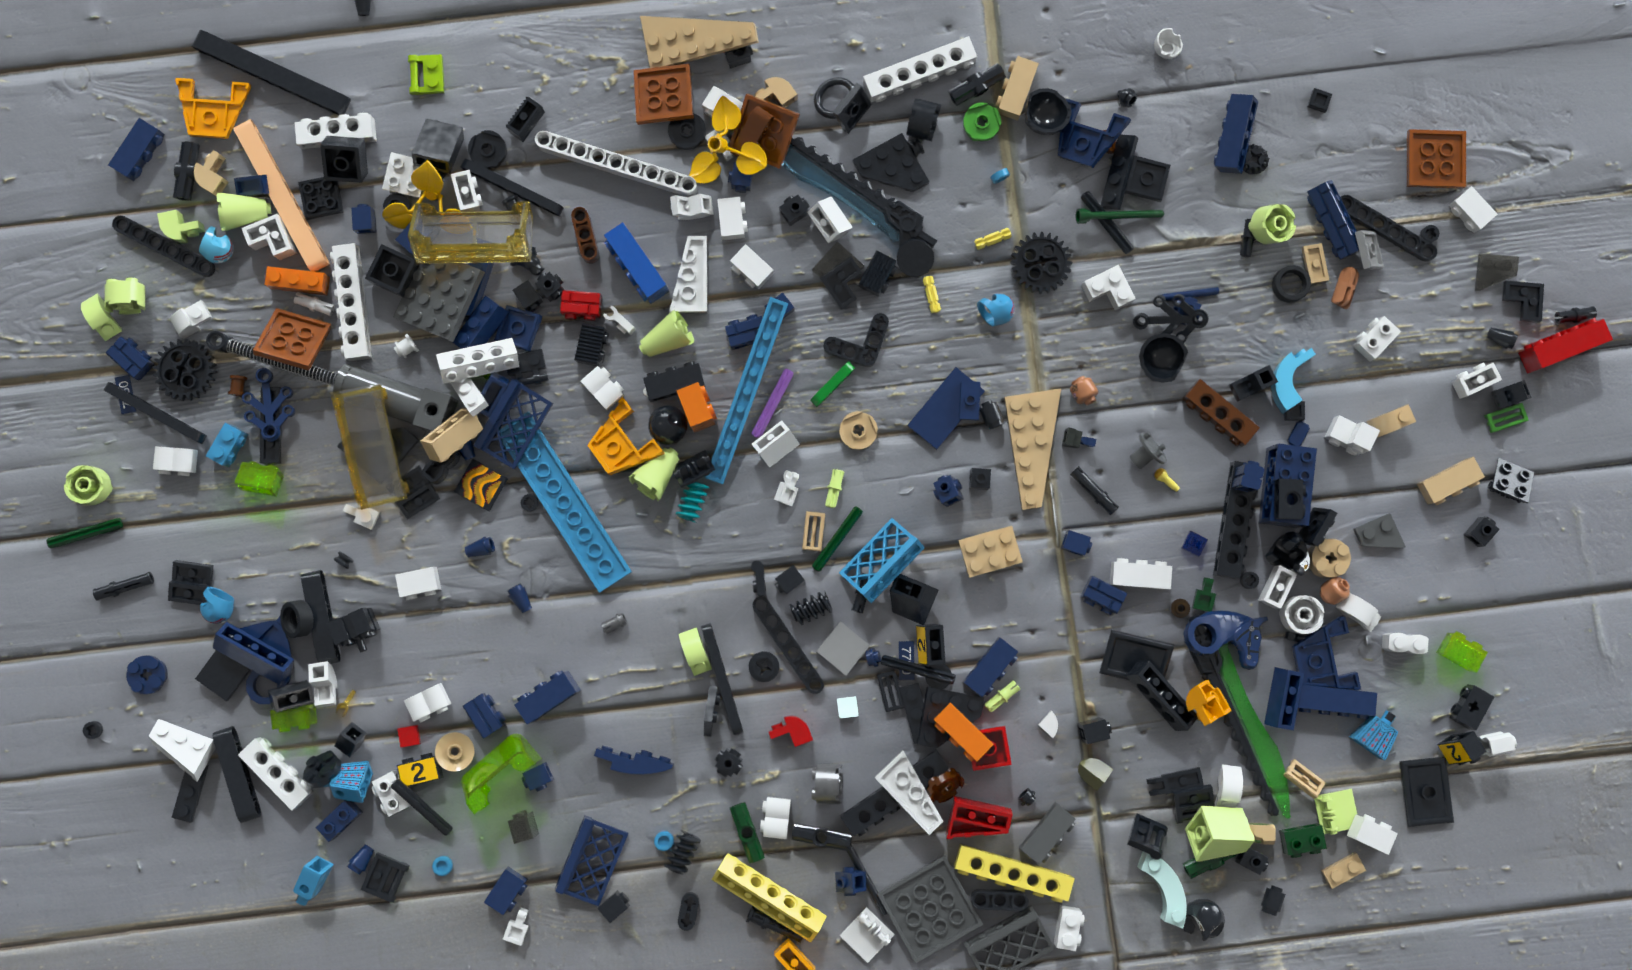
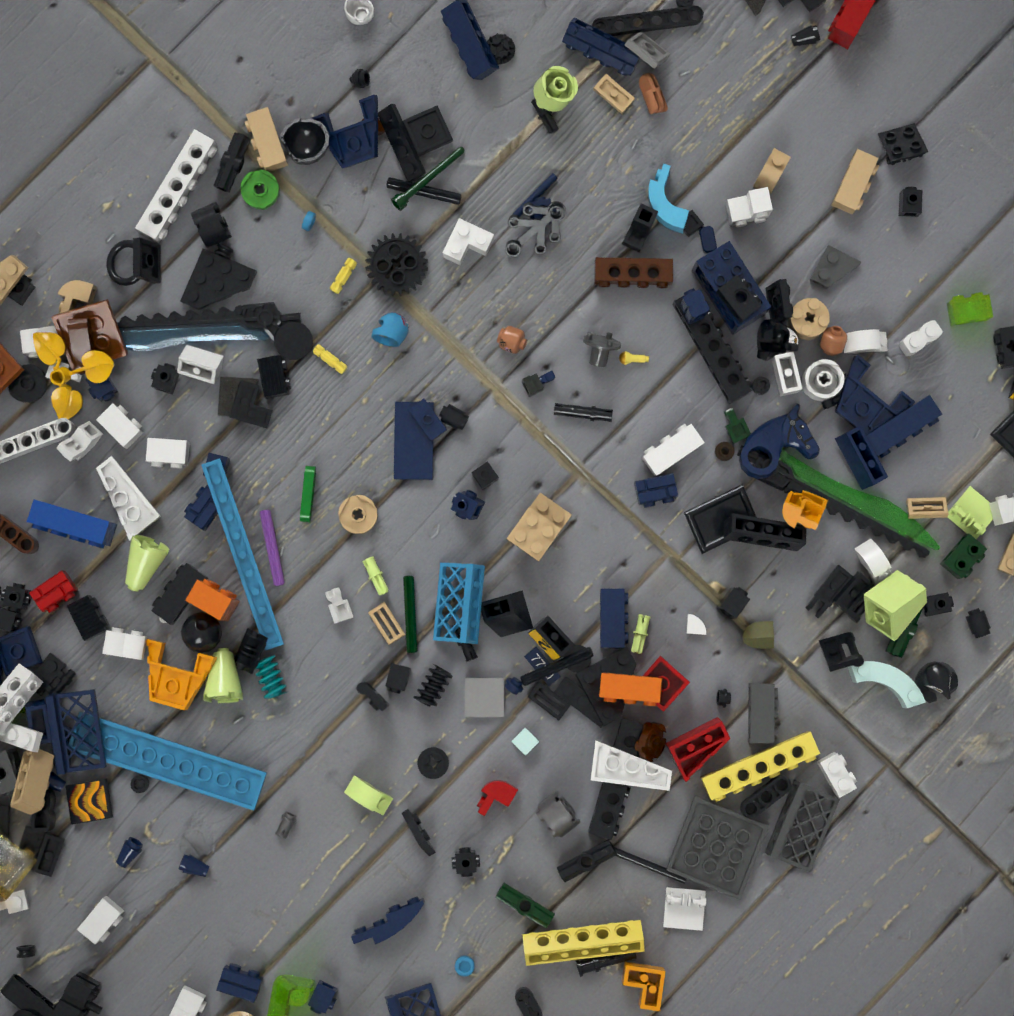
camera: 40 degrees left, 0 degrees up
dark blue brick [514,670,581,725] -> none
white plate [603,306,636,335] -> none
black piece [664,830,701,875] -> none
black beam [701,623,743,735] -> none
white brick [752,421,800,468] -> none
black beam [753,597,824,694] -> none
white brick [760,797,791,839] -> none
black beam [823,313,889,367] -> none
dark blue brick [835,867,866,896] -> none
tan wing [1004,389,1061,510] -> none
dark blue brick [1060,530,1092,556] -> none
black cylinder [1139,333,1188,383] -> none
clear blue tile [1181,531,1208,557] -> none
tan rock [1248,823,1276,845] -> none
black tyre [1272,265,1311,303] -> none
dark azure torso [1349,710,1398,760] -> none
white brick [1353,316,1401,362] -> none
white brick [1451,363,1502,399] -> none
bright green tile [1484,403,1529,433] -> none
black brick [1491,380,1532,409] -> none

